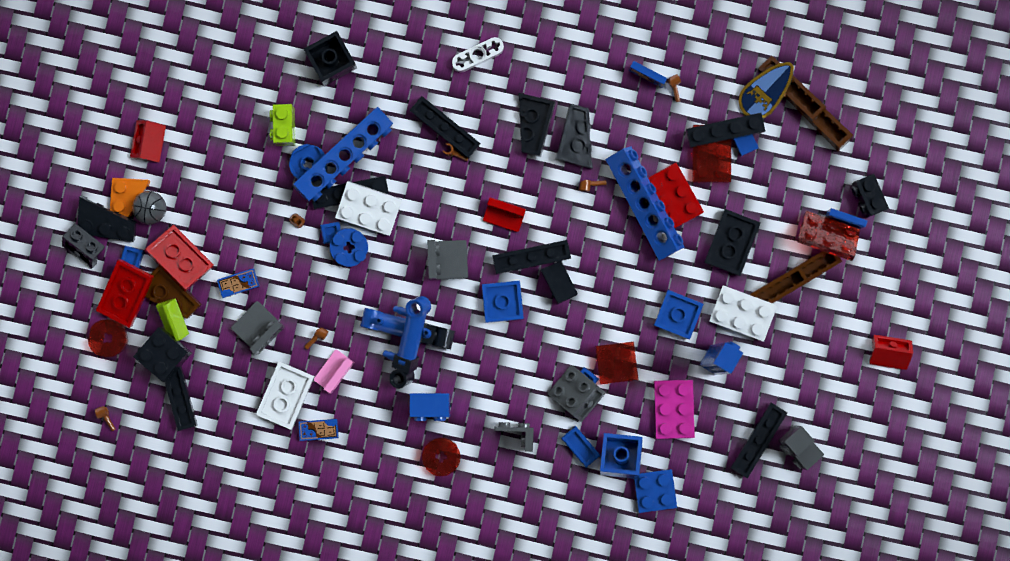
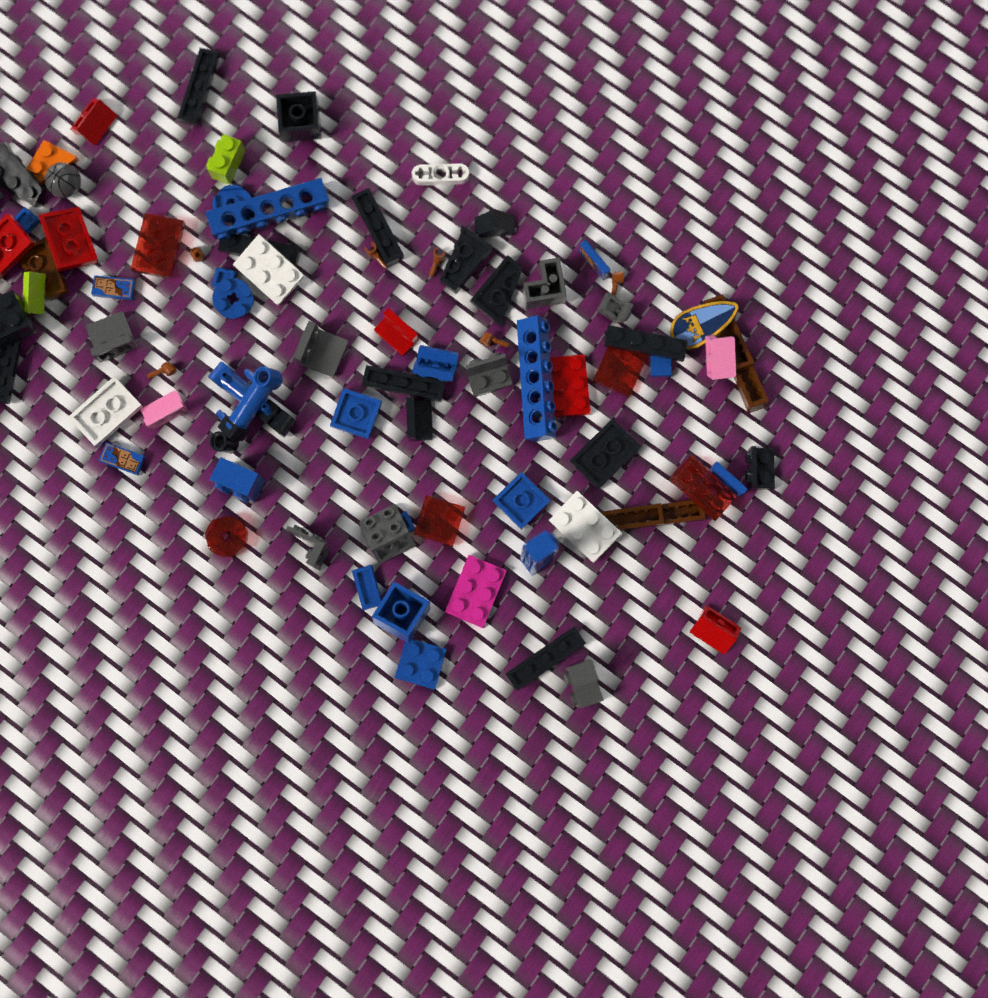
camera: 20 degrees right, 5 degrees down
none -> clear red plate [130,213,185,279]
none -> black plate [177,47,220,126]
none -> blue bracket [413,345,459,381]
none -> dark orange hand [429,248,445,277]
none -> dark grey bracket [466,353,513,398]
none -> black slope [474,209,515,237]
none -> dark grey brick [523,257,567,309]
none -> dark grey bracket [597,293,633,323]
none -> bright pink panel [705,335,736,380]

